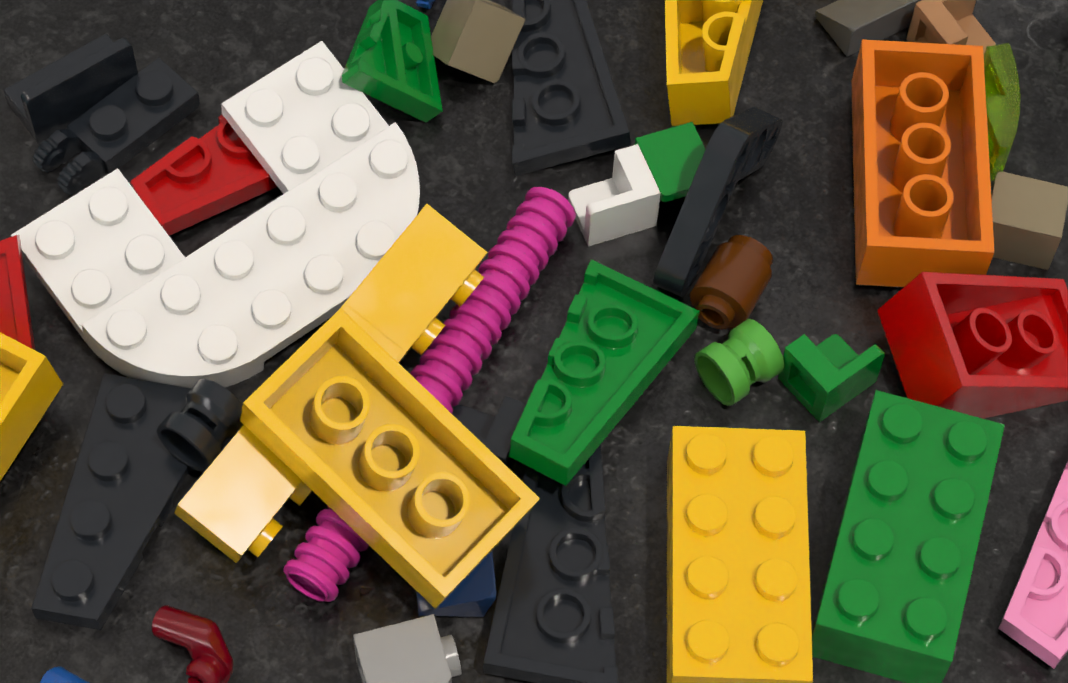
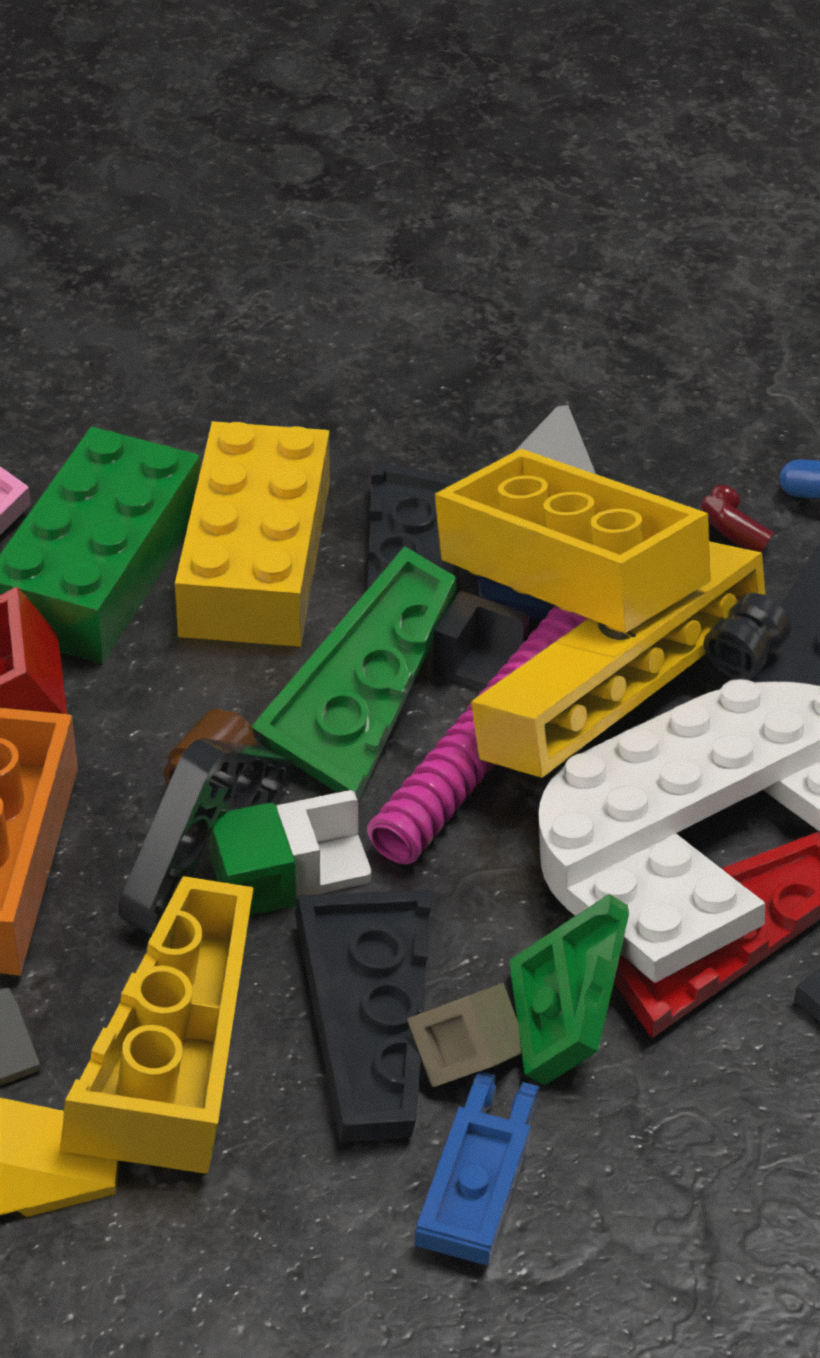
camera: 175 degrees left, 15 degrees down
bright green wheel [694,319,784,406] -> none
green panel [778,334,885,423] -> none

